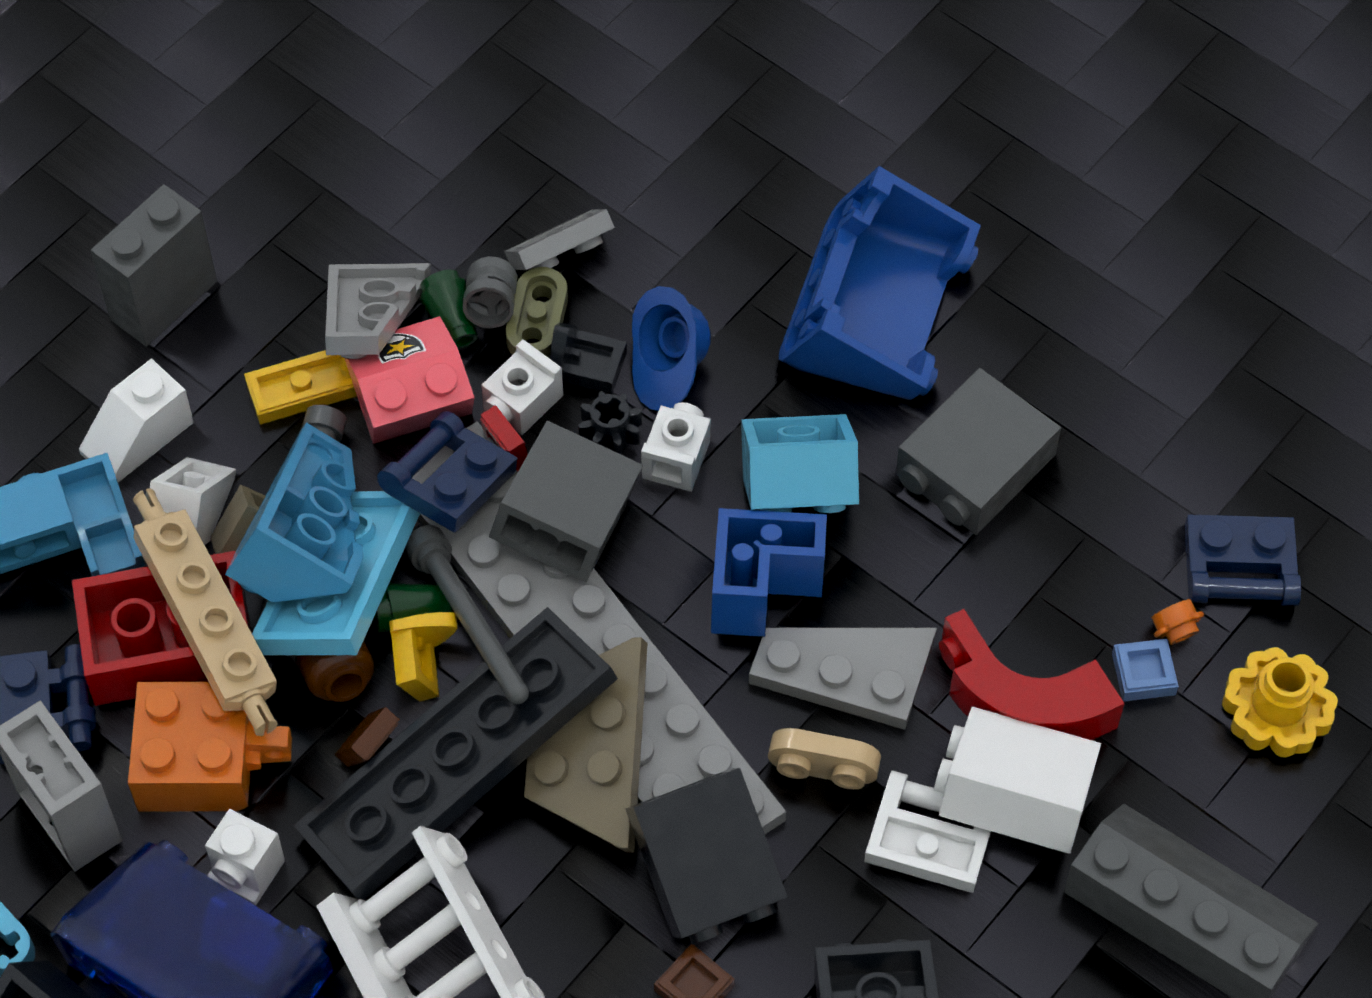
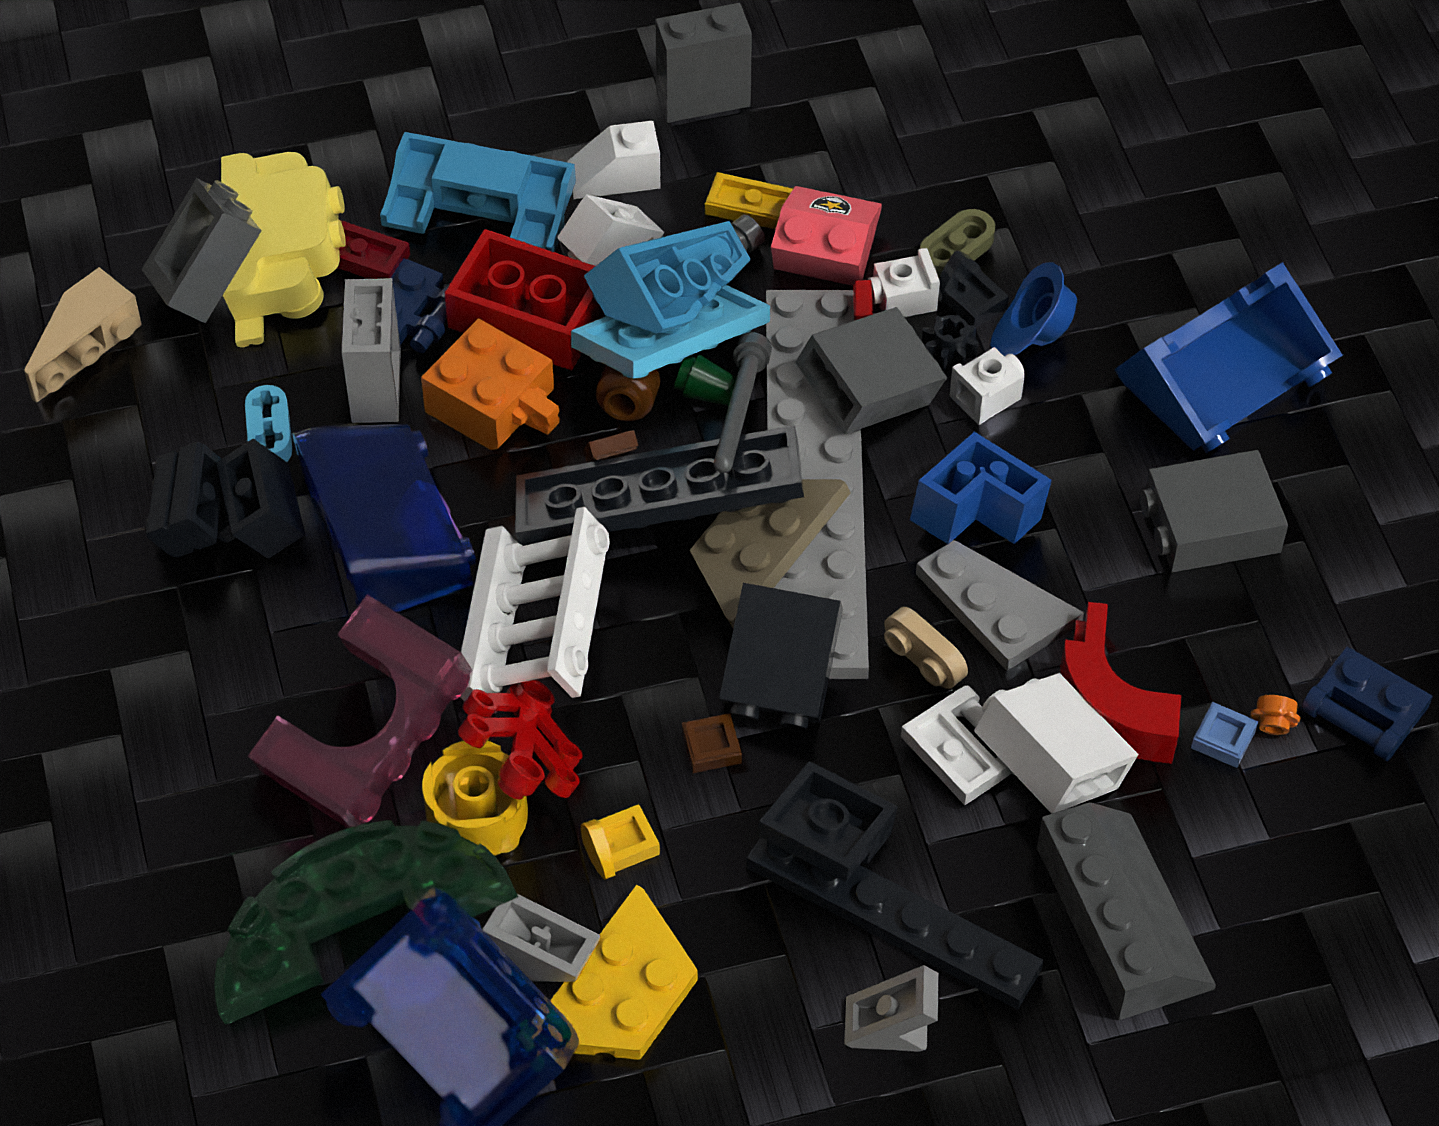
camera: 35 degrees right, 5 degrees down
tan plate [133,489,278,736] -> none
white brick [205,808,285,906] -> none
light grey wing [325,263,431,359] -> none
dark blue plate [377,411,518,533] -> none
yellow tile [389,612,458,702] -> none
dark green cone [419,269,478,349] -> none
dark grey wheel [463,256,518,328] -> none
light grey plate [504,209,615,270] -> none
medium azure brick [741,414,859,513] -> none
yellow plant [1222,647,1338,758] -> none

